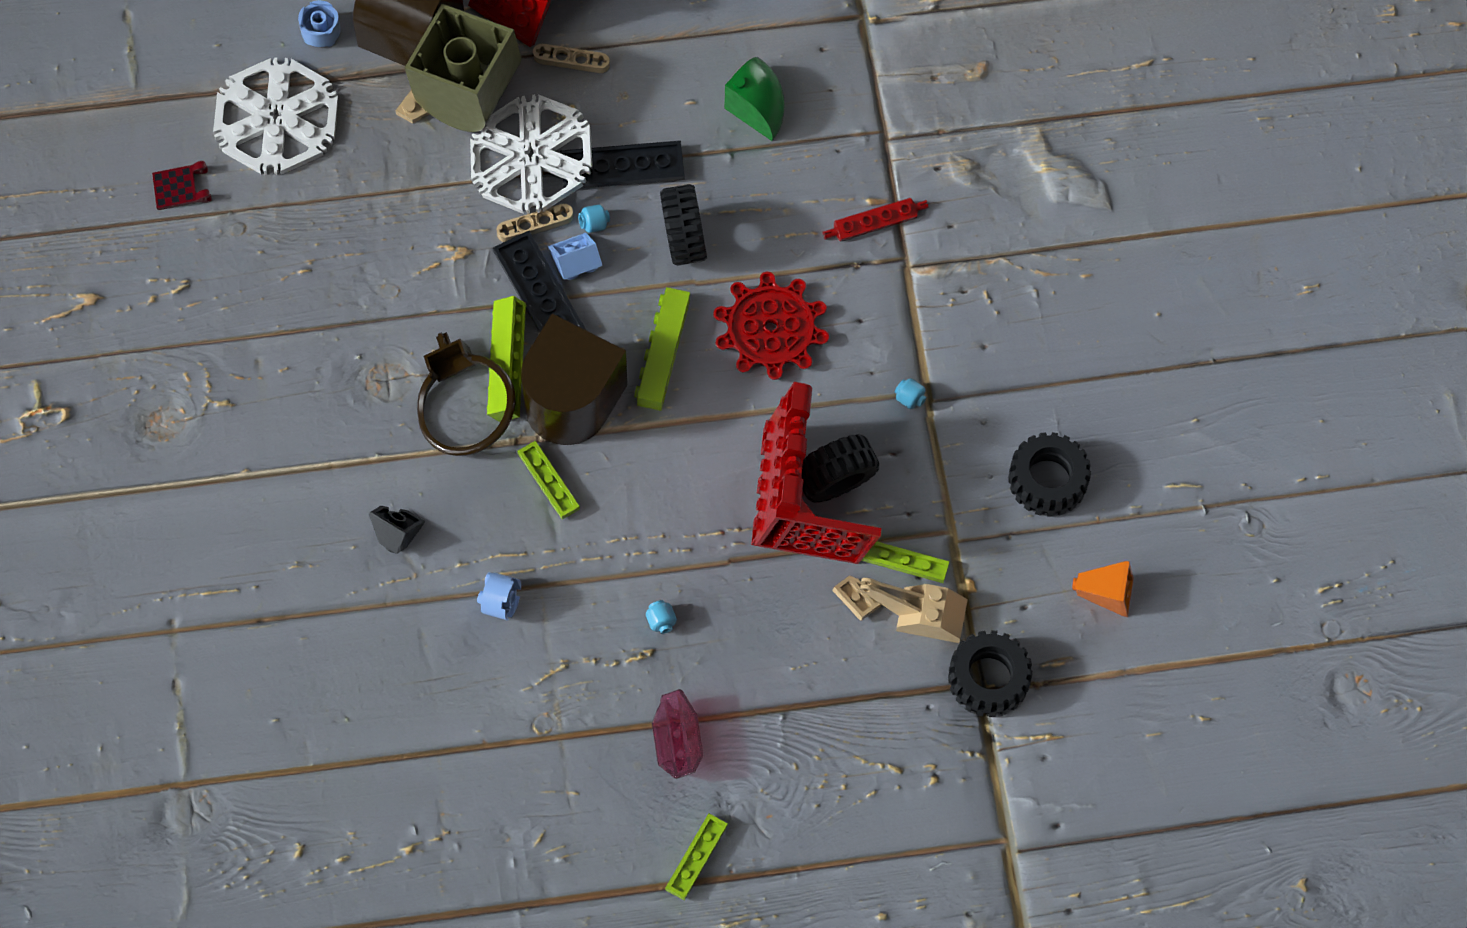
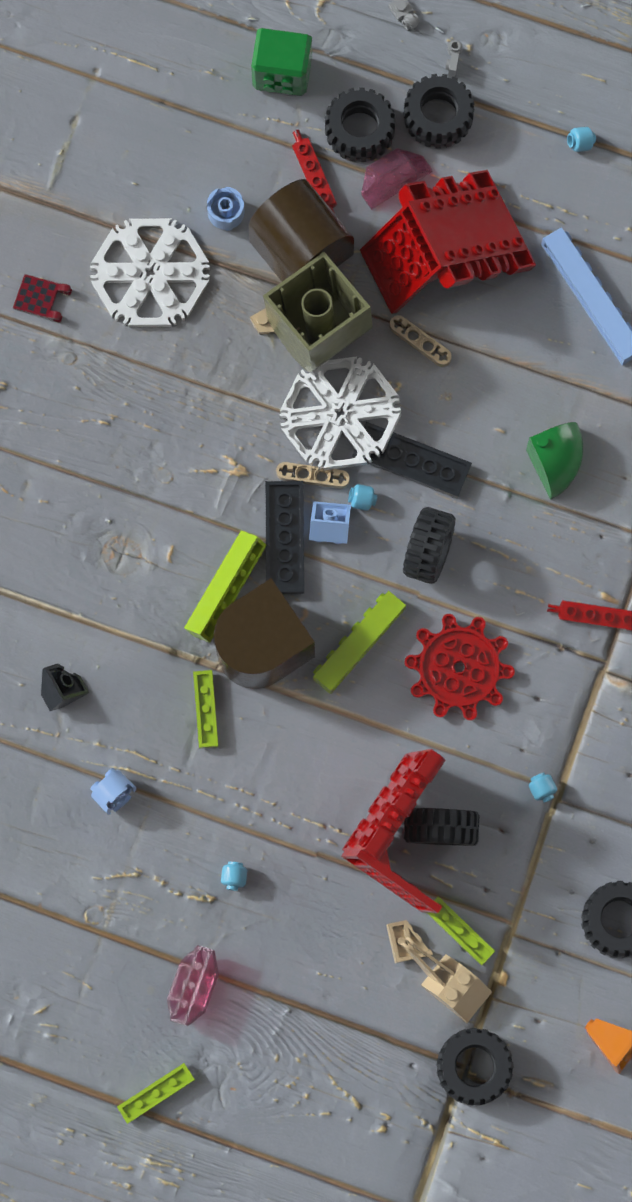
camera: 30 degrees right, 10 degrees up
dark brown brick [417,332,516,456] -> none

